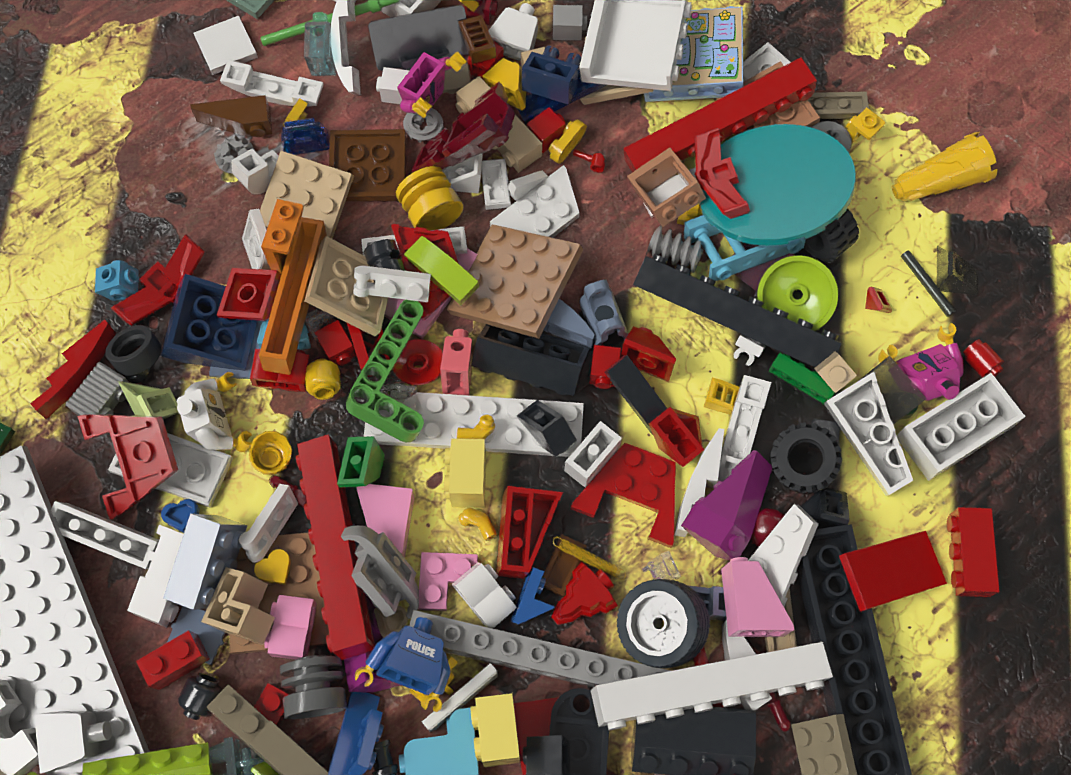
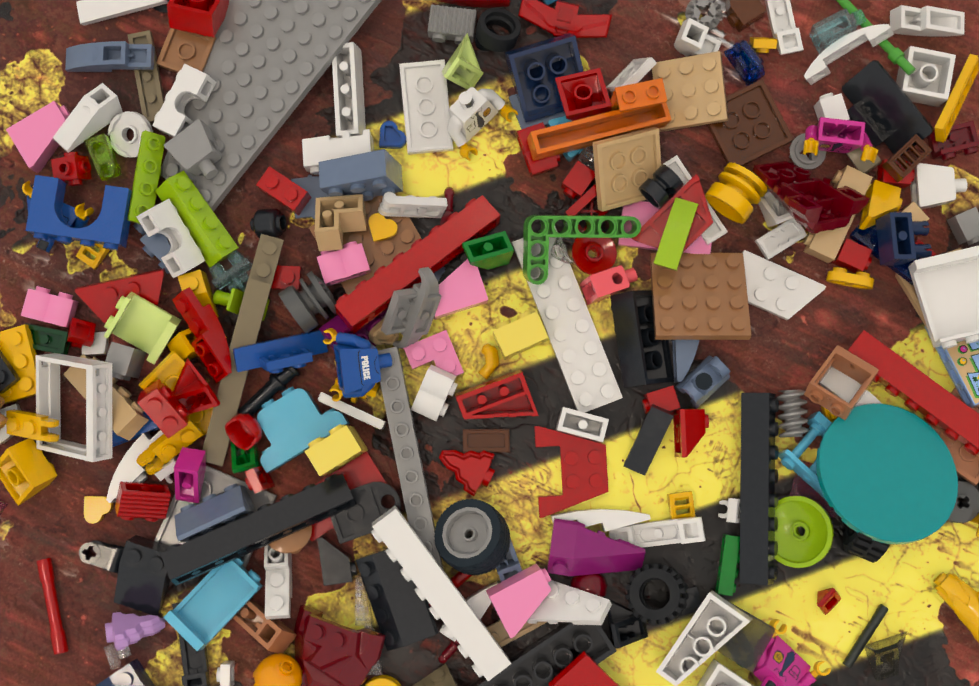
camera: 65 degrees right, 15 degrees up
wing [77,414,179,520] -> none
yellow hair [249,431,292,475] -> none
yellow head [305,359,341,400] -> none
white plate [353,266,431,302] -> none
yellow arm [457,415,495,439] -> none
white tile [508,170,548,201] -> none
blue slope [511,567,555,624] -> none
black slope [516,400,577,457] -> none
yellow piece [553,537,626,580] -> none
red hand [573,149,605,173] -> none
clear tile [642,551,681,581] -> none
red slope [649,407,704,467] -> none
red plate [694,128,750,219] -> none
tan brick [814,351,857,393] -> none

